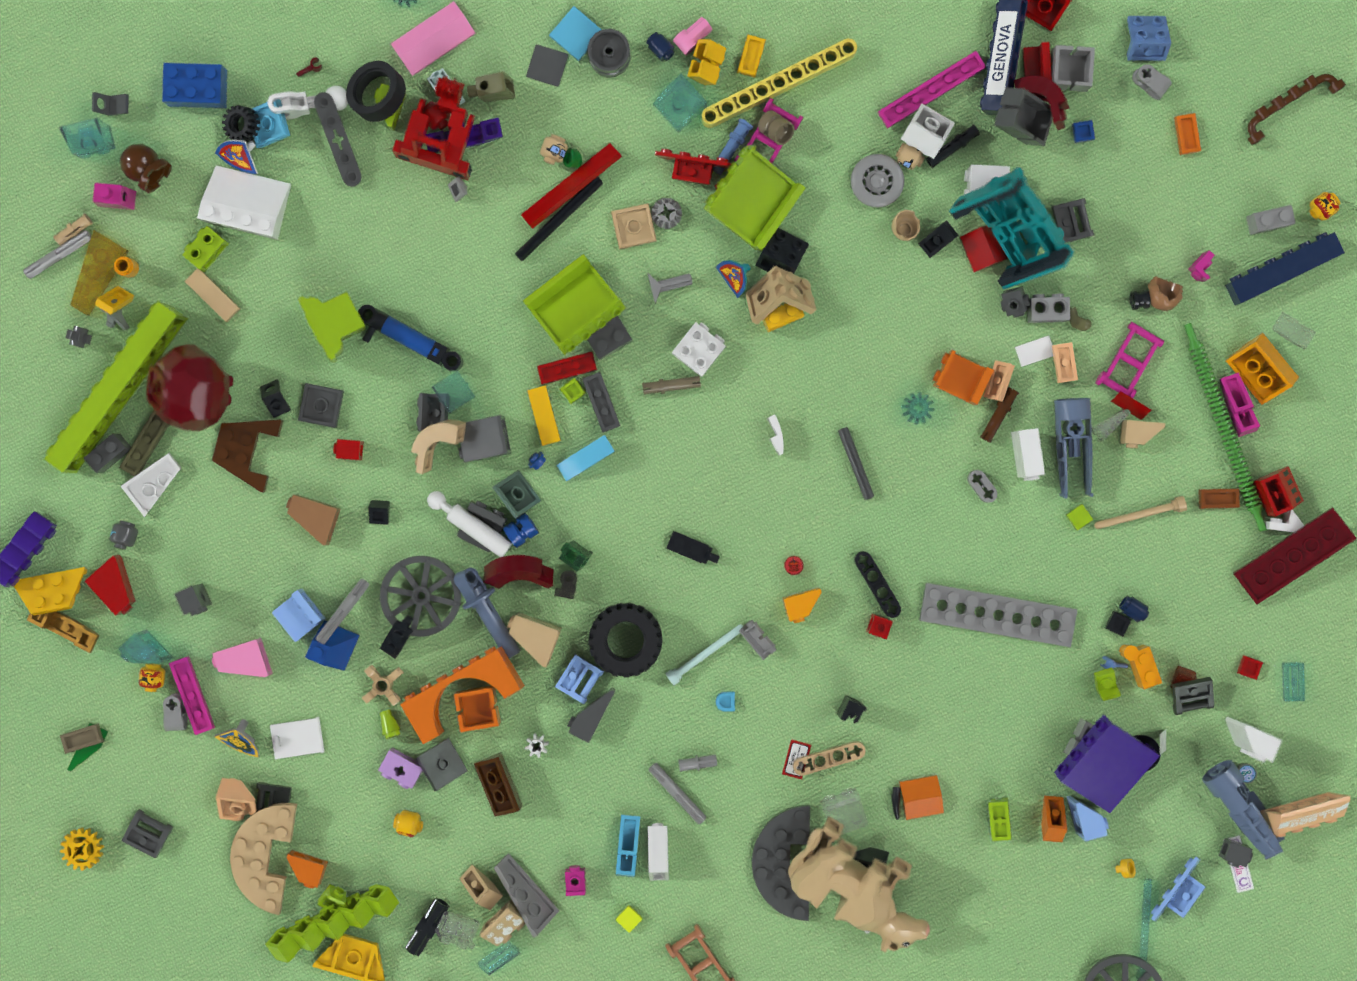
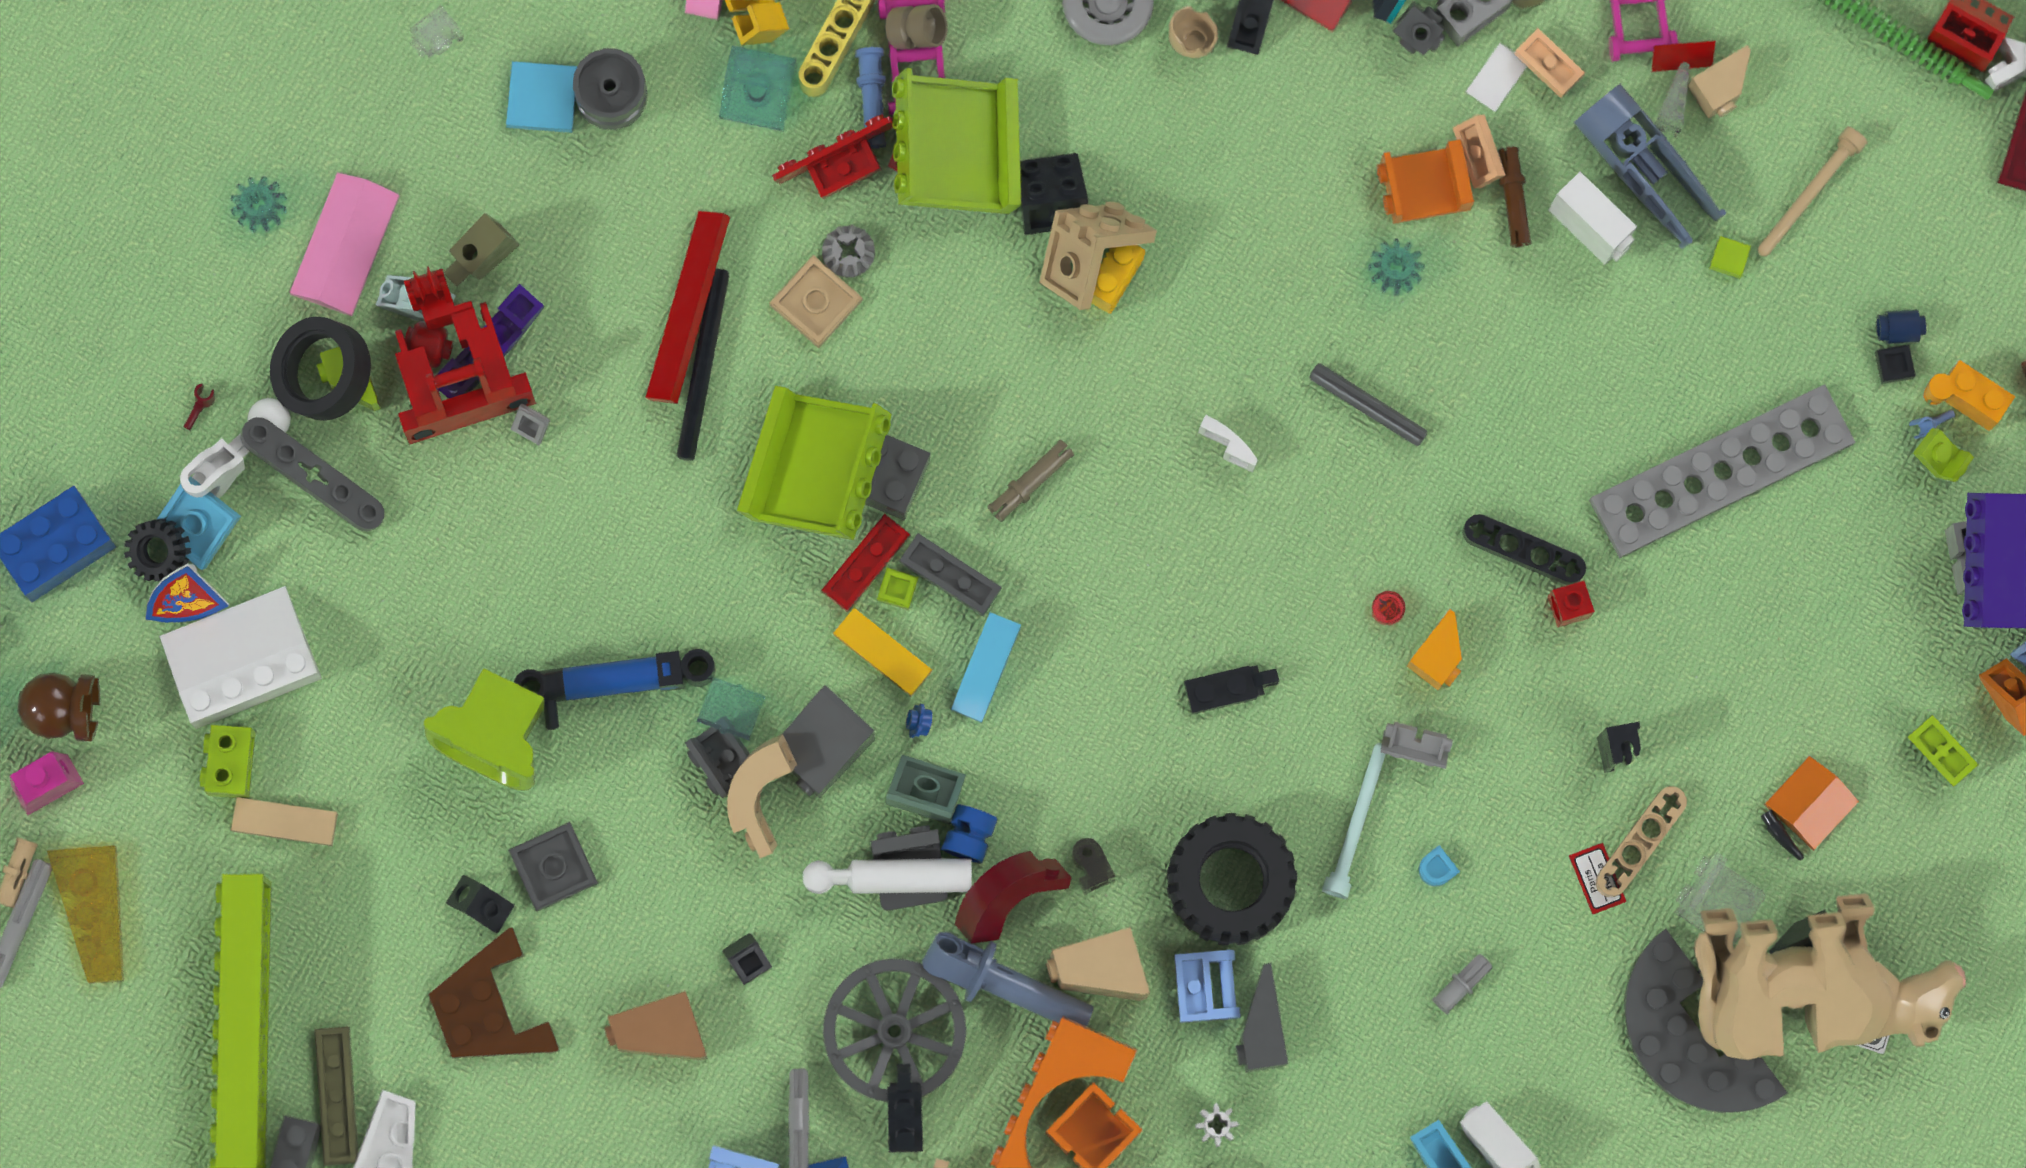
camera: 45 degrees left, 10 degrees down
dark grey gear [65,326,92,348] -> none
yellow piece [95,286,134,330] -> none
light orange brick [114,256,139,278] -> none
dark red rock [147,344,234,431] -> none
red brick [333,439,364,460] -> none
dark grey sticker [526,44,568,87] -> none
tan head [540,134,568,165] -> none
clear green brick [559,540,593,572] -> none
green tile [563,148,582,168] -> none
dark blue brick [646,32,675,61] -> none
light grey piece [648,274,692,304] -> none
light grey axle [649,763,706,824] -> none
white brick [672,322,726,377] -> none
shield [716,260,751,298] -> none
light grey beam [967,470,997,503] -> none
dark orange tile [1199,489,1240,509] -> none

